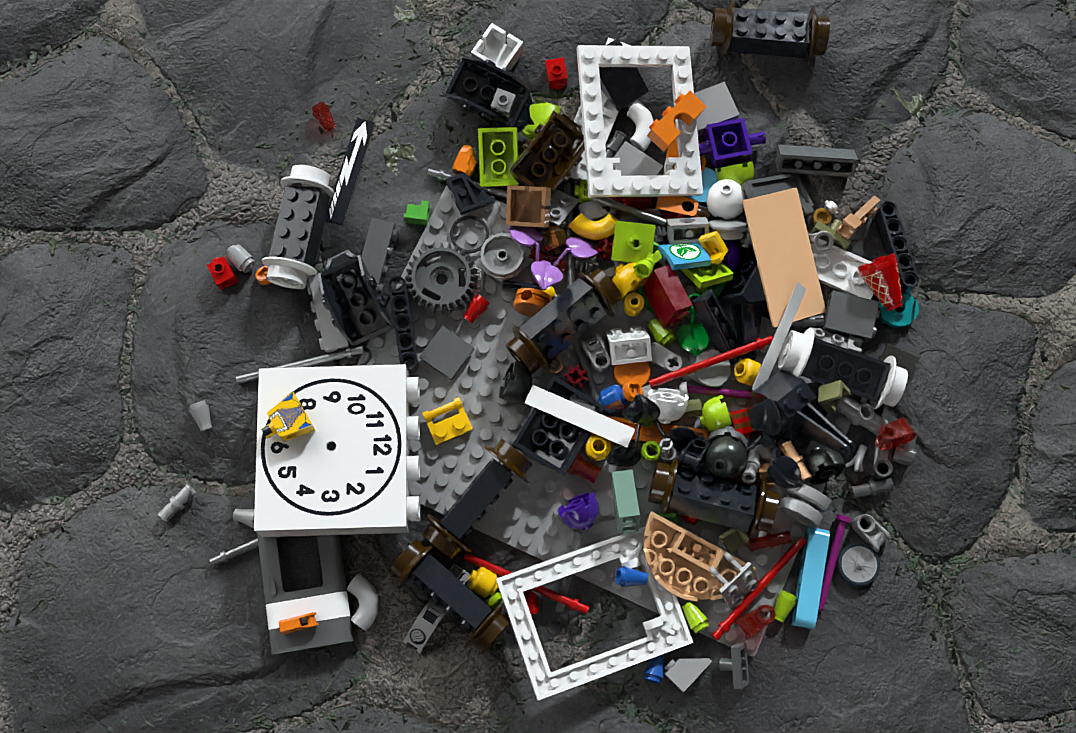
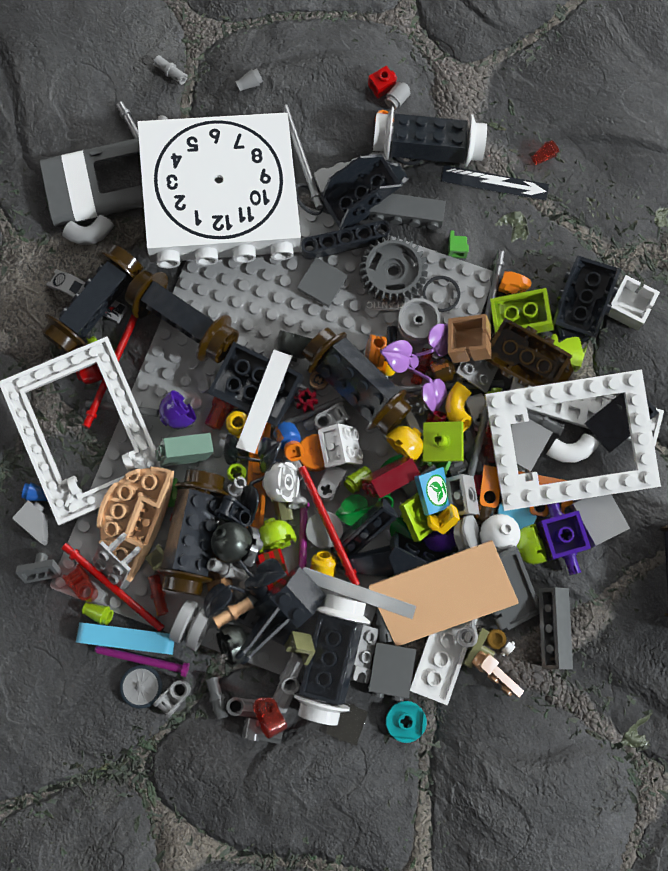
camera: 85 degrees right, 0 degrees up
torso [261,392,315,442] -> none
orange bar [279,612,319,635] -> none
yellow plate [422,397,473,446] -> none
black wing [446,173,495,215] -> none
red cone [463,294,490,324] -> none
yellow head [467,567,498,598] -> none
light grey brick [491,88,516,118] -> none
red brick [545,57,568,89] -> none
blue cone [616,566,648,587] -> none
yellow brick [623,293,644,317] -> none
lime piece [633,250,662,279] -> none
orange arch [647,91,707,152] -> none
lime cone [682,601,709,634] -> none
light grey bar [845,445,867,472] -> none
red cone [857,253,903,311] -> none
black beam [875,201,919,295] -> none

